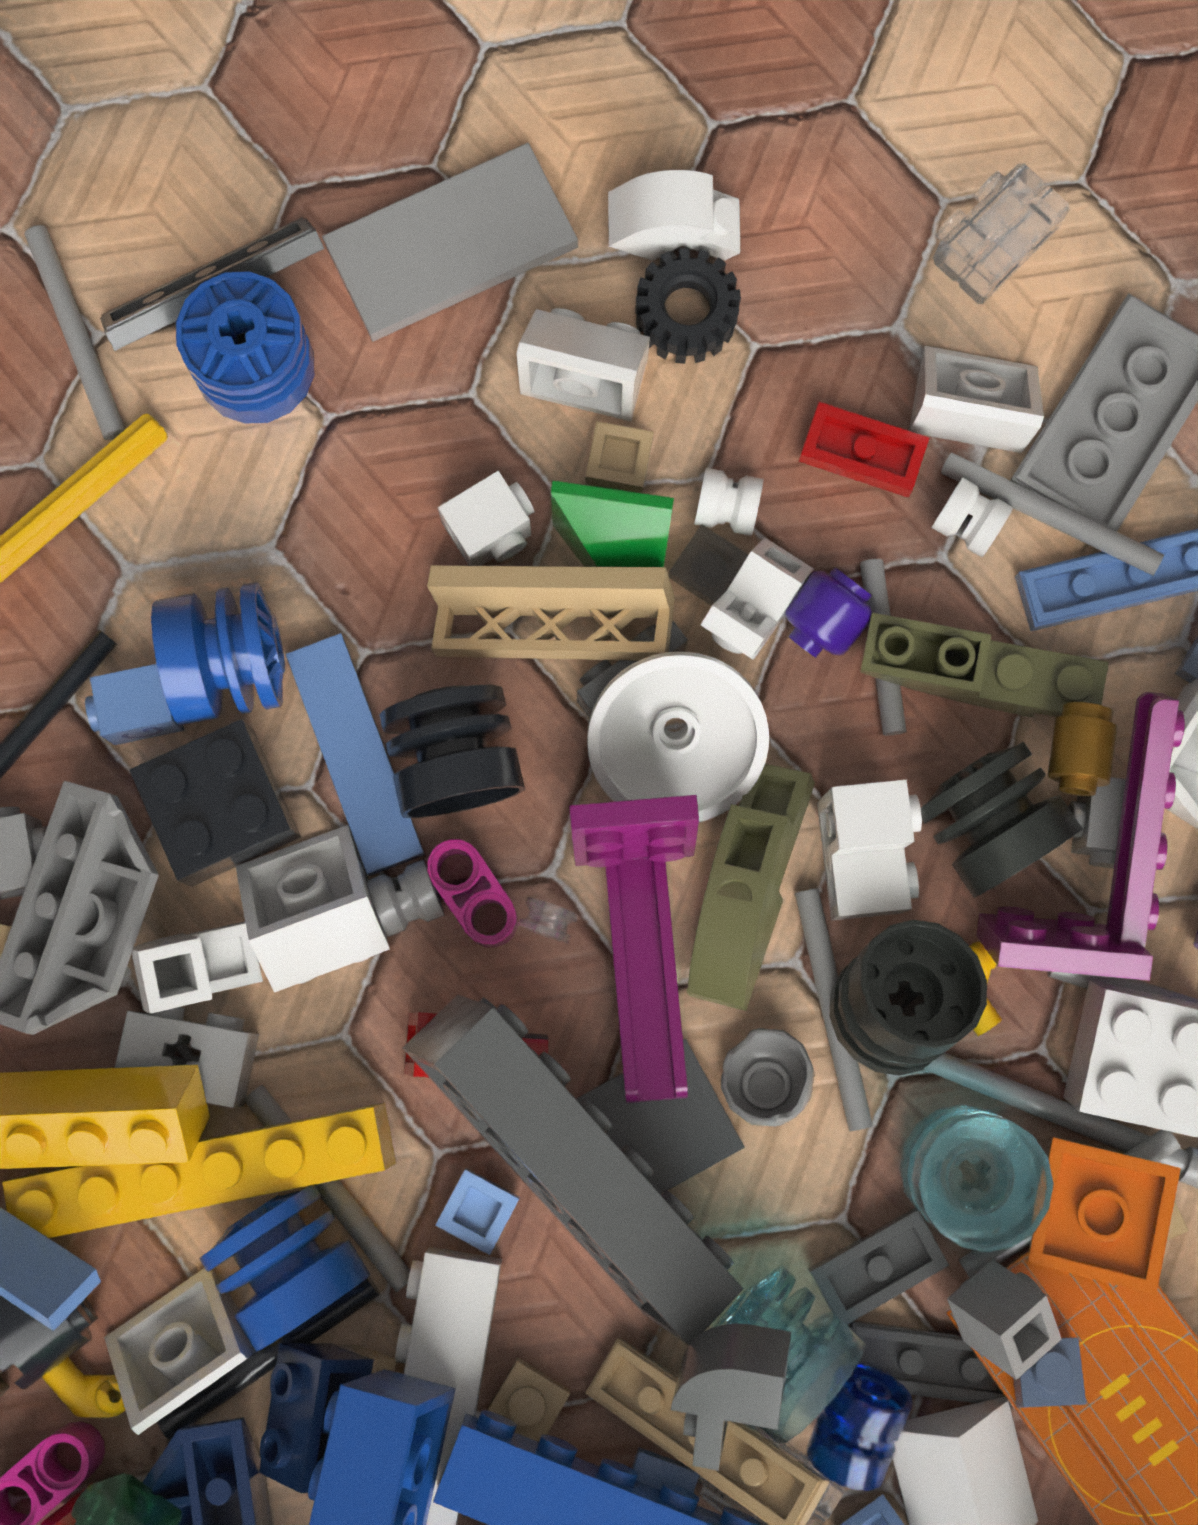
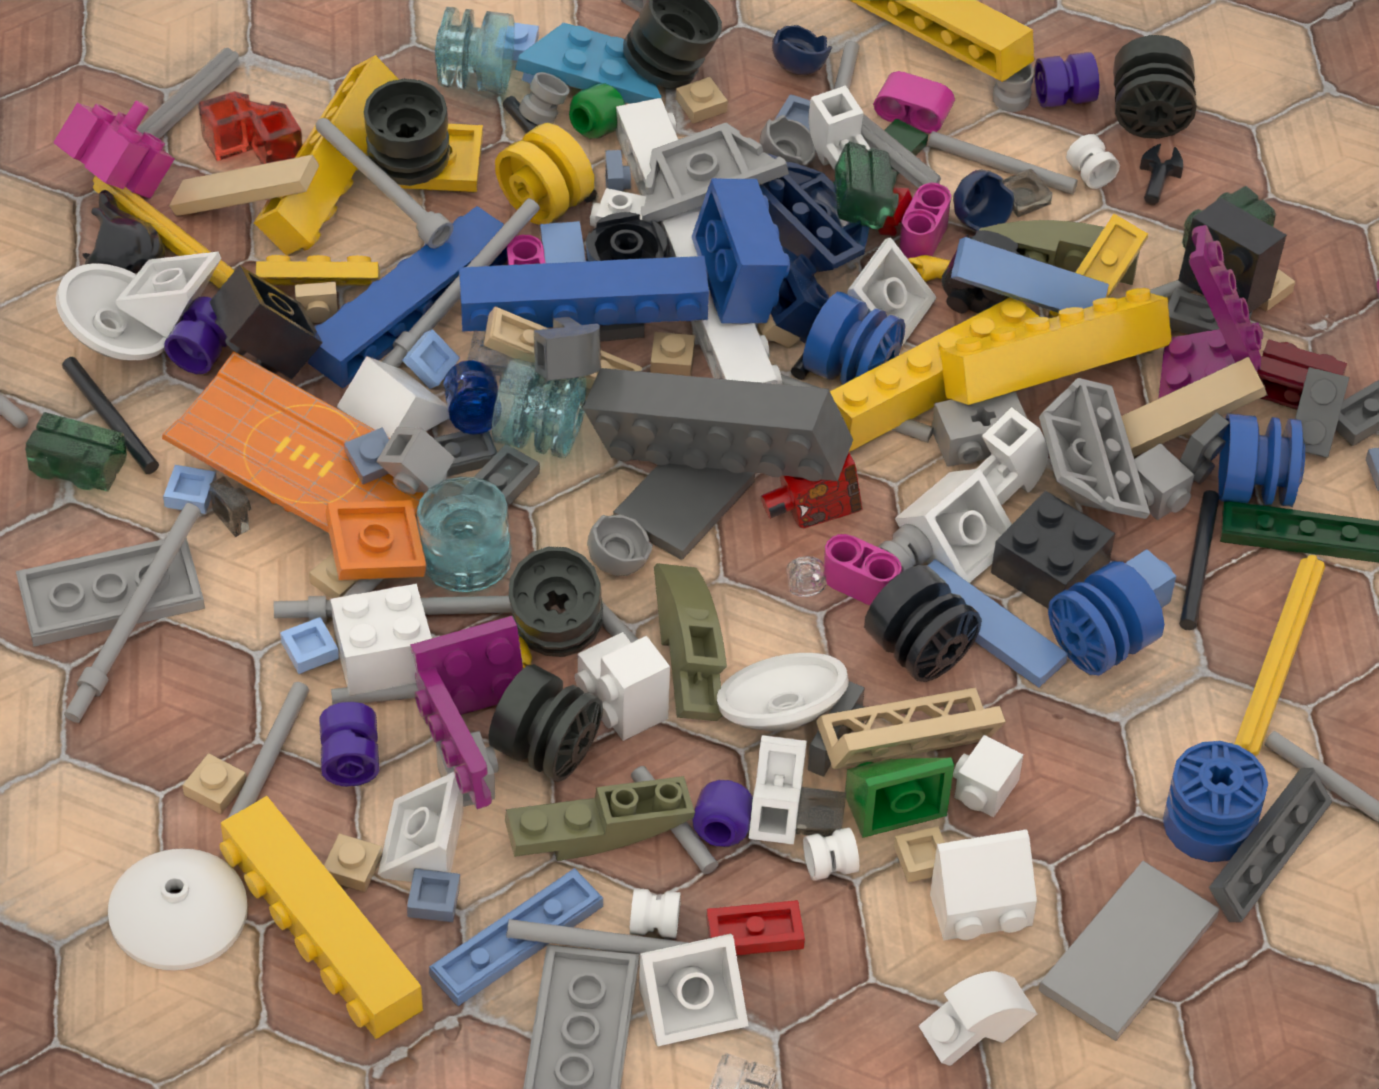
camera: 155 degrees right, 30 degrees down
magenta bracket [569,795,699,1104] -> none
black tyre [635,248,741,364] -> none
pearl gold brick [1047,702,1117,796] -> none

